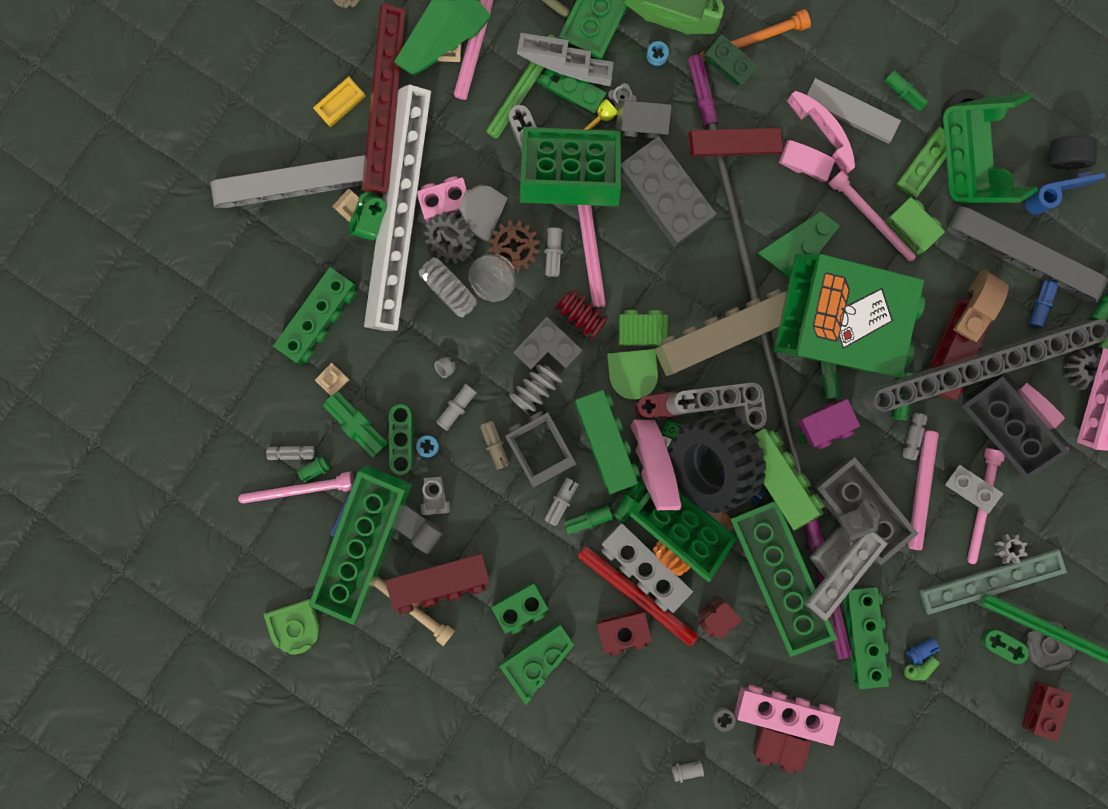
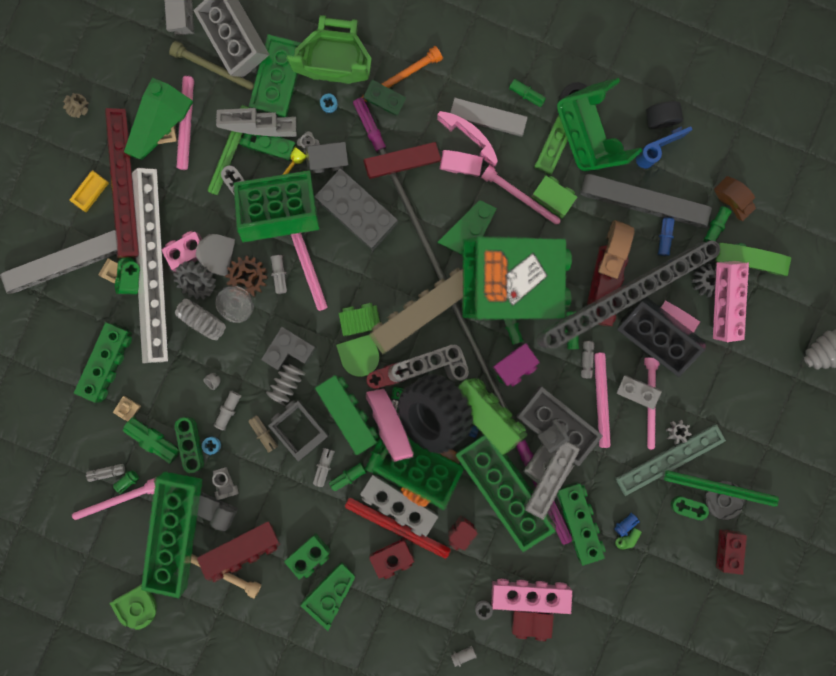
camera: 10 degrees left, 0 degrees up
dark red piece [554,289,608,341] -> none

